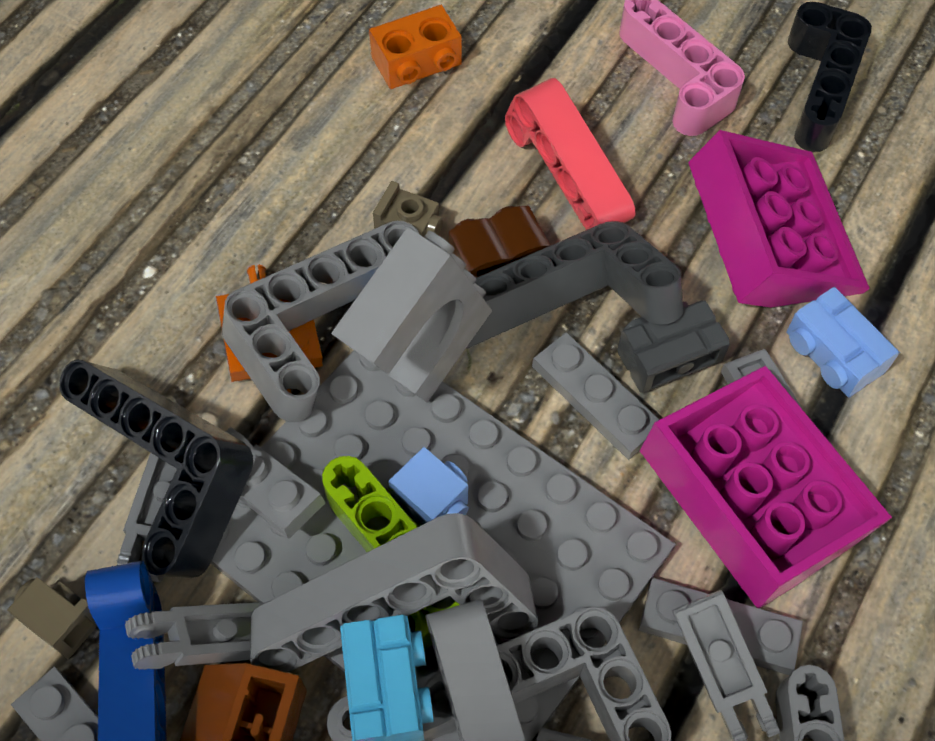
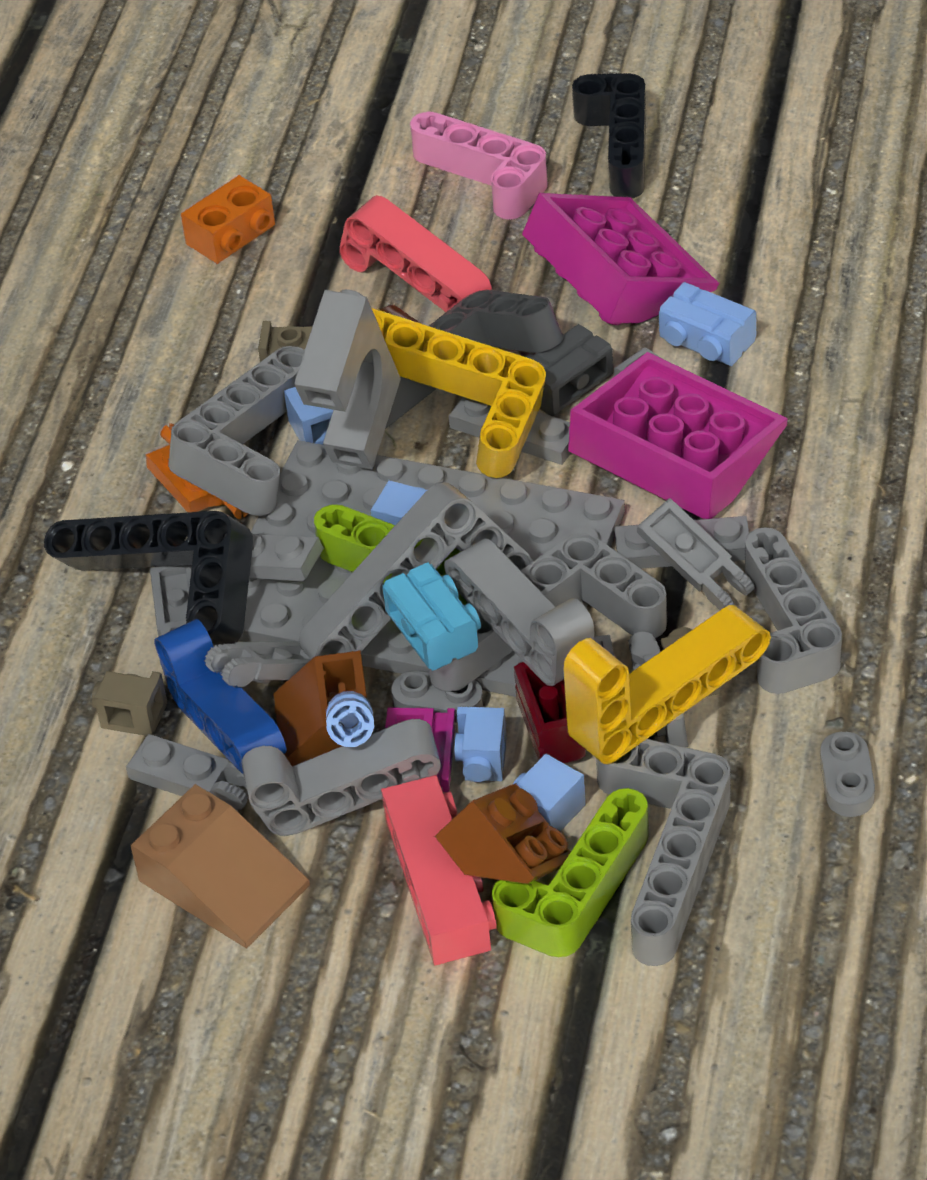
camera: 15 degrees left, 15 degrees down
none -> yellow beam [372,308,546,478]

